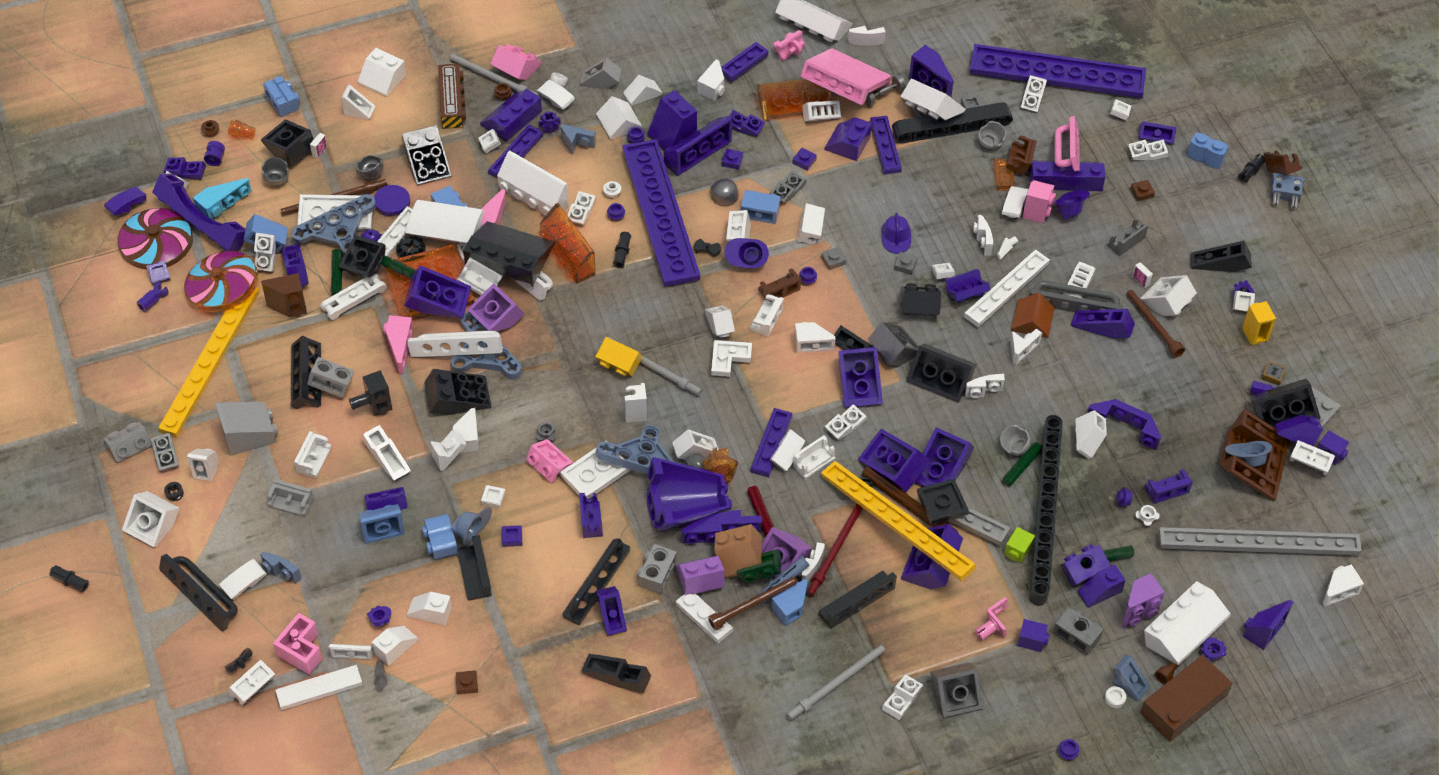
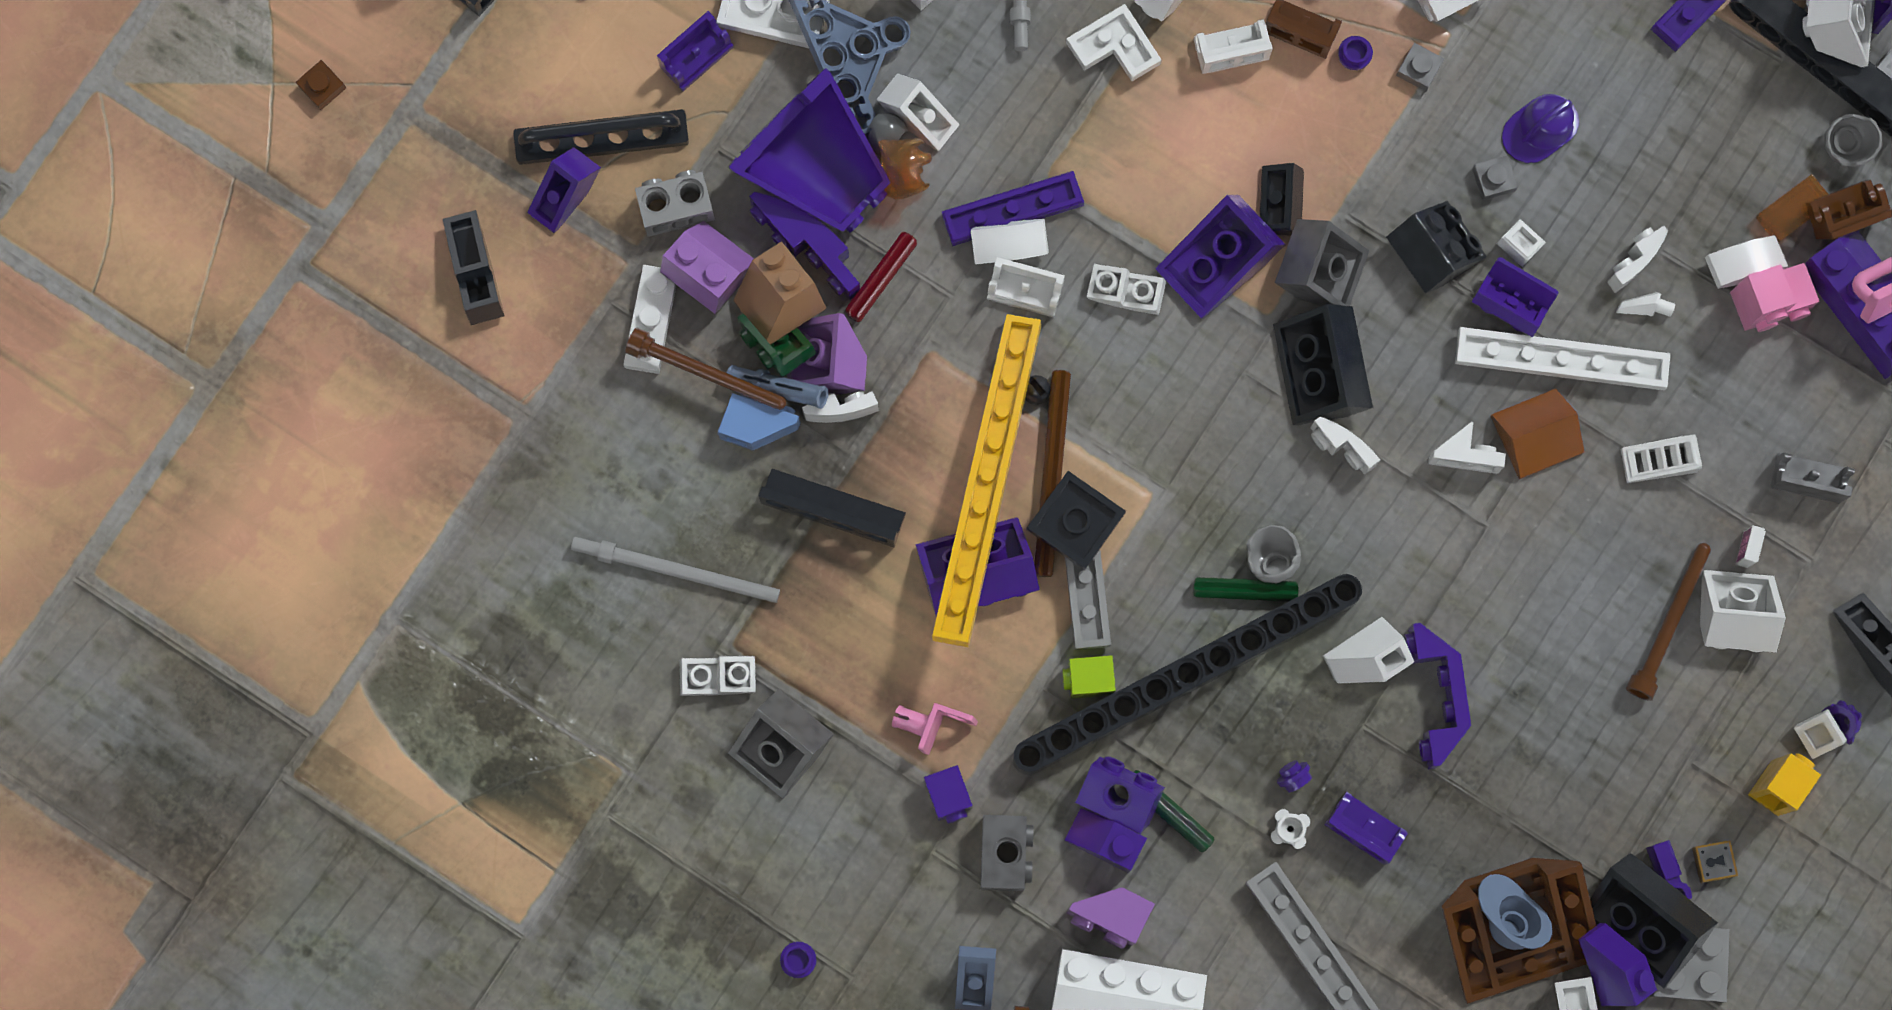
camera: 55 degrees right, 25 degrees up
white slope [794,322,835,353] -> none
dark red bar [806,504,863,597] -> none
dark purple slope [858,429,930,492] -> none
dark purple slope [915,427,974,487] -> none
dark grey piece [1029,281,1123,312] -> none
dark purple piece [1053,190,1090,220] -> none
dark purple slope [1071,309,1135,338] -> none
white tile [1105,686,1126,708] -> none

